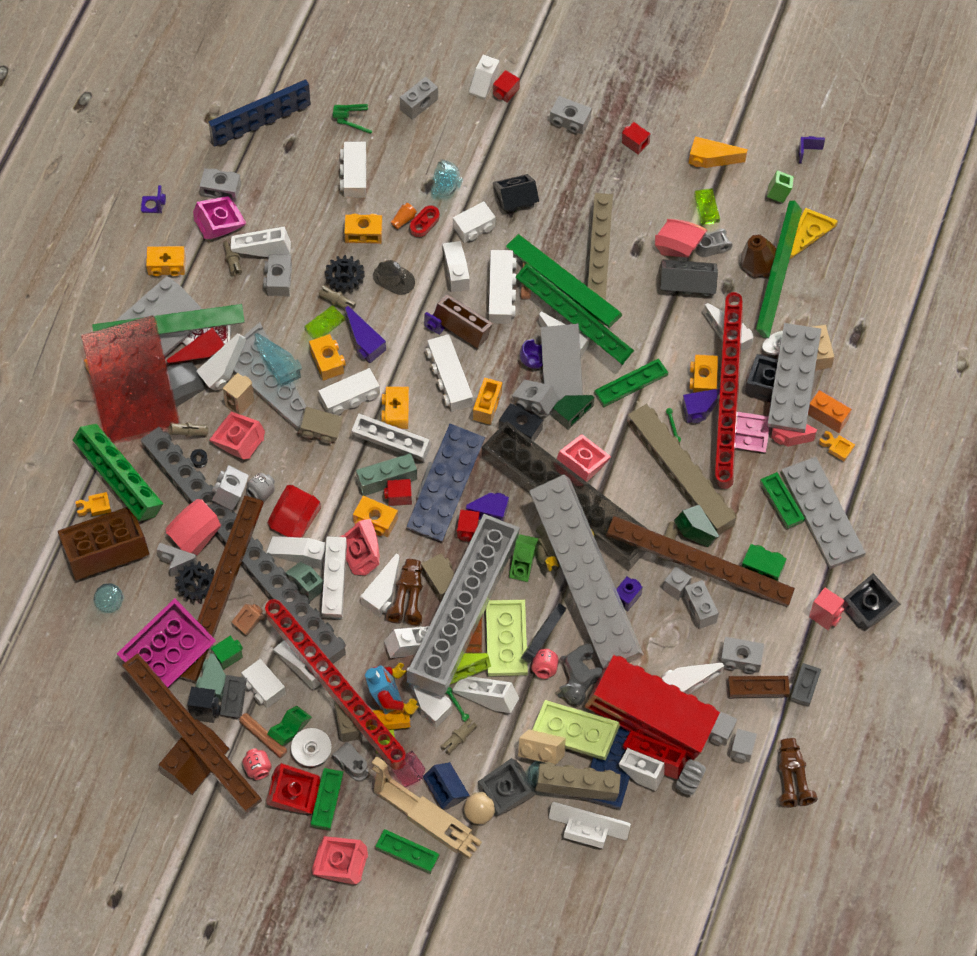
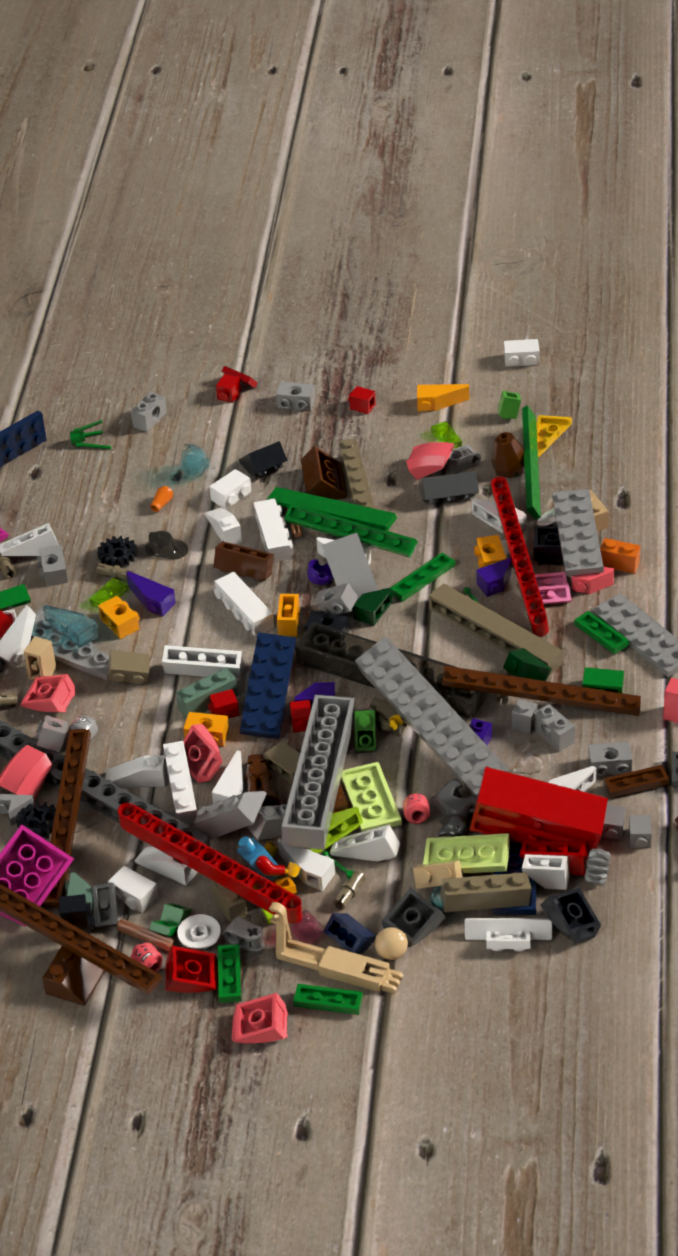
camera: 10 degrees left, 20 degrees down
black bush [190,449,208,468] -> none
green brick [211,635,243,670] -> none
nougat bracket [232,604,266,635] -> none
red slope [267,485,321,538] -> none
sand green slope [286,562,324,601] -> none
white brick [318,368,380,415] -> none
white brick [340,142,366,198] -> none
light orange brick [345,213,382,244] -> none
light orange brick [382,387,409,429] -> none
red plate [410,205,440,237] -> none
dark purple bracket [424,312,445,335] -> none
white slope [469,55,499,100] -> none
black beam [521,602,567,664] -> none
coral slope [555,434,611,485] -> none
dark purple bracket [799,136,825,163] -> none
light orange plate [819,431,855,462] -> none
none -> light grey slope [194,791,267,840]
none -> red tile [221,366,258,388]
none -> reddish brown slope [301,446,347,500]
none -> white brick [504,339,540,367]
none -> black slope [540,887,601,943]

